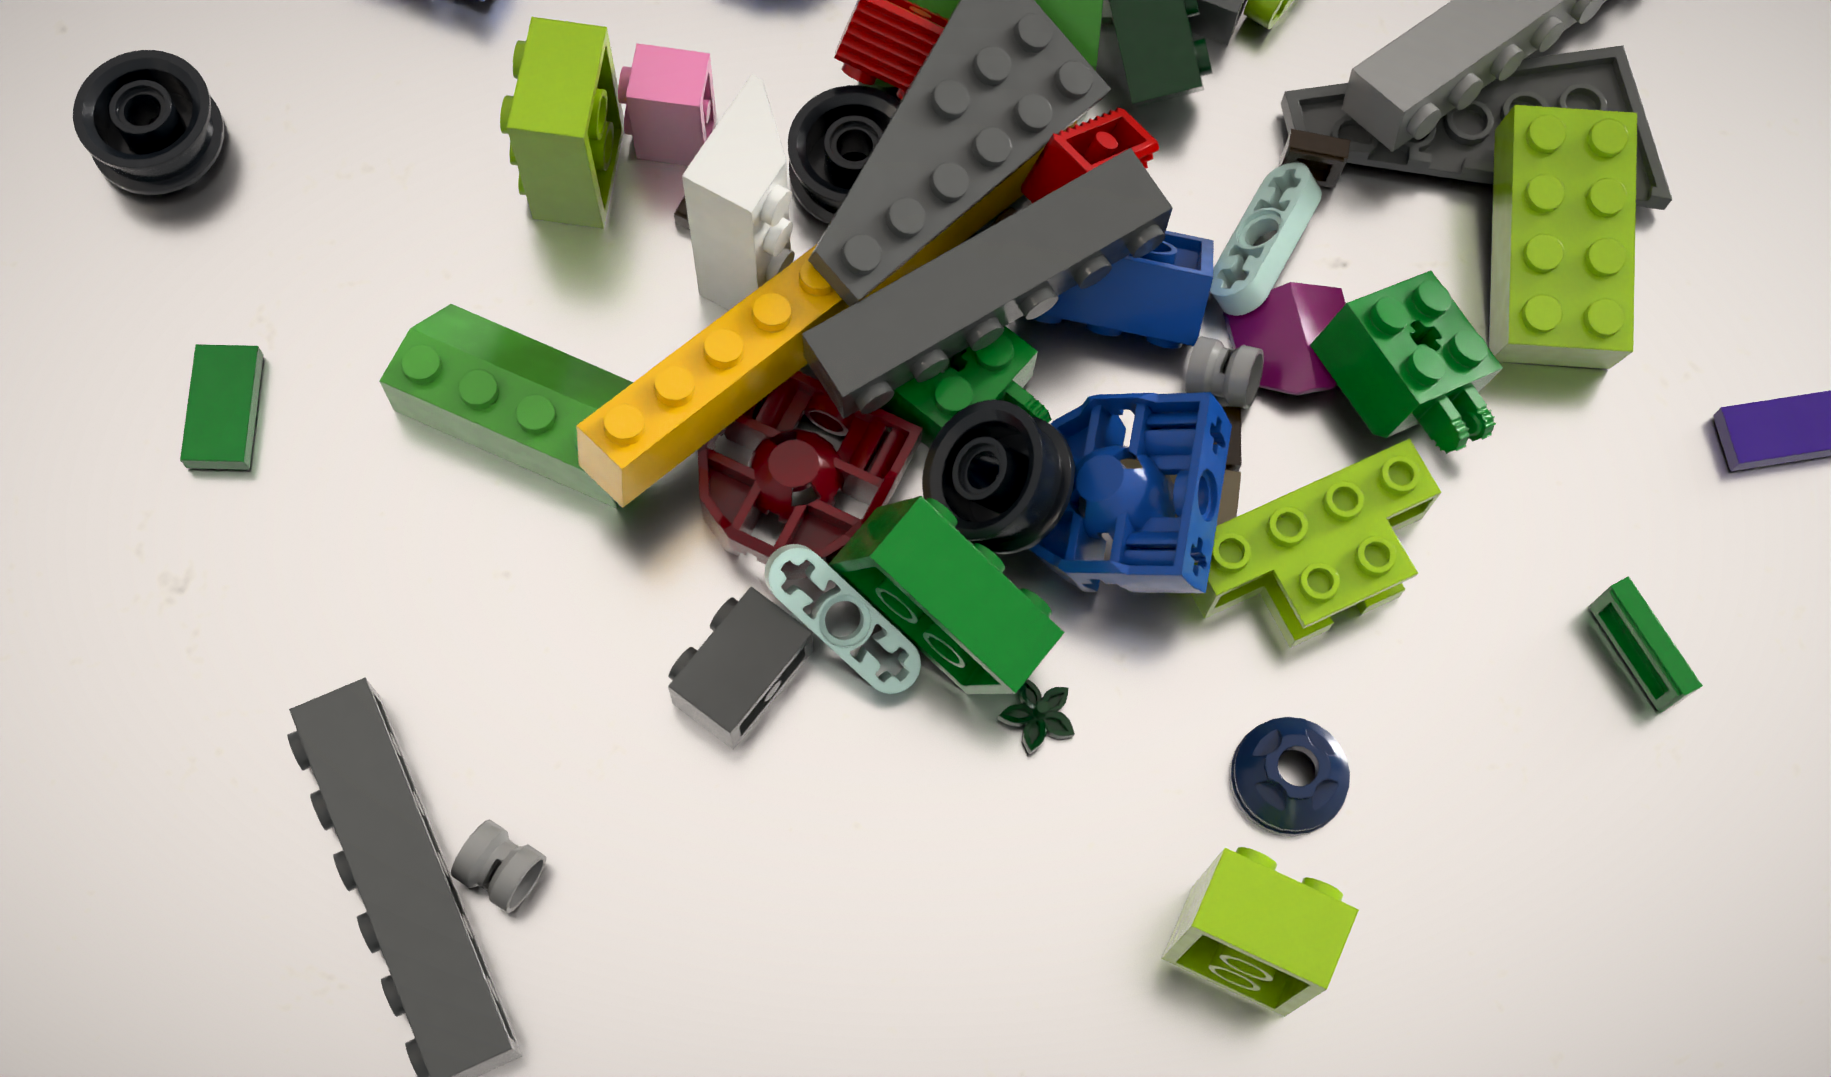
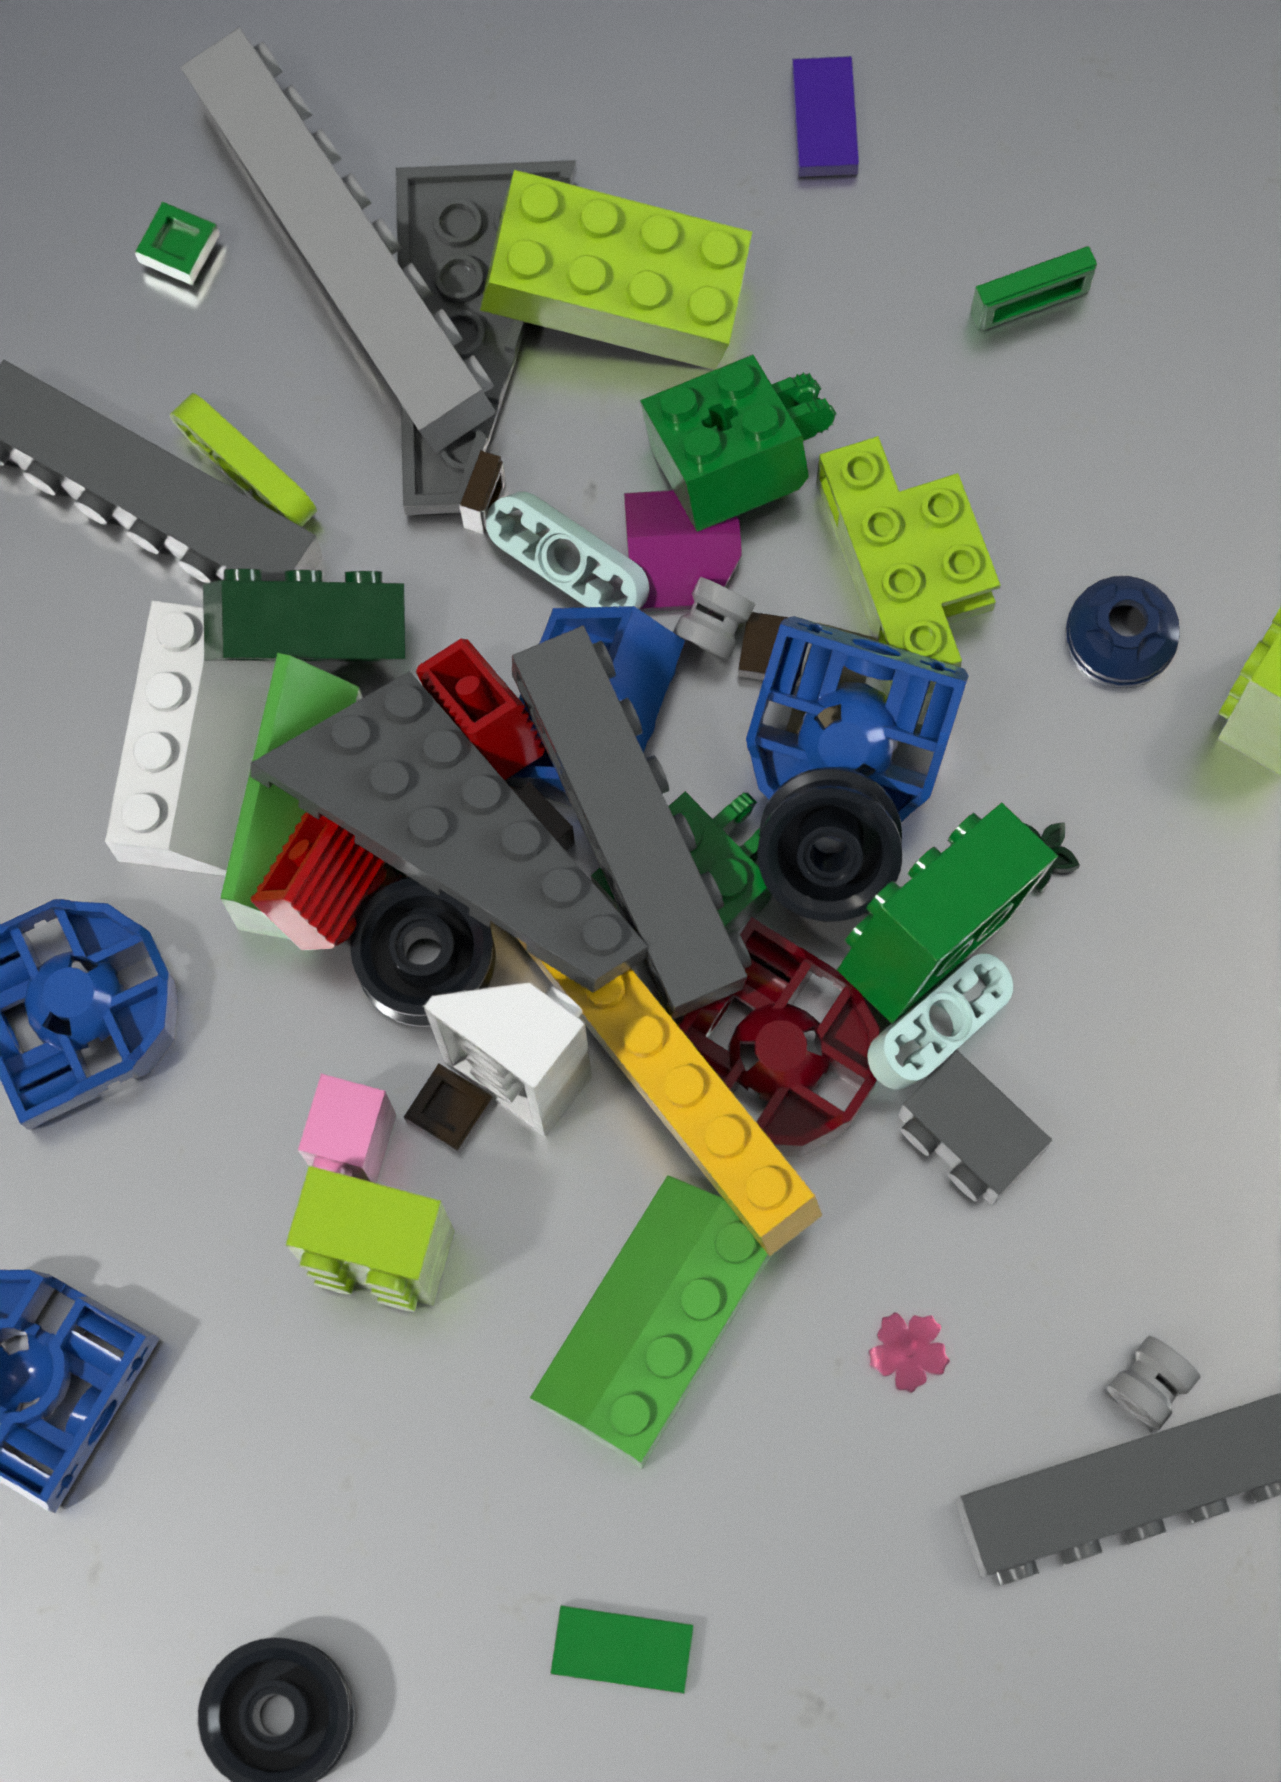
camera: 75 degrees left, 5 degrees up
none -> clear pink plant [868,1312,950,1393]

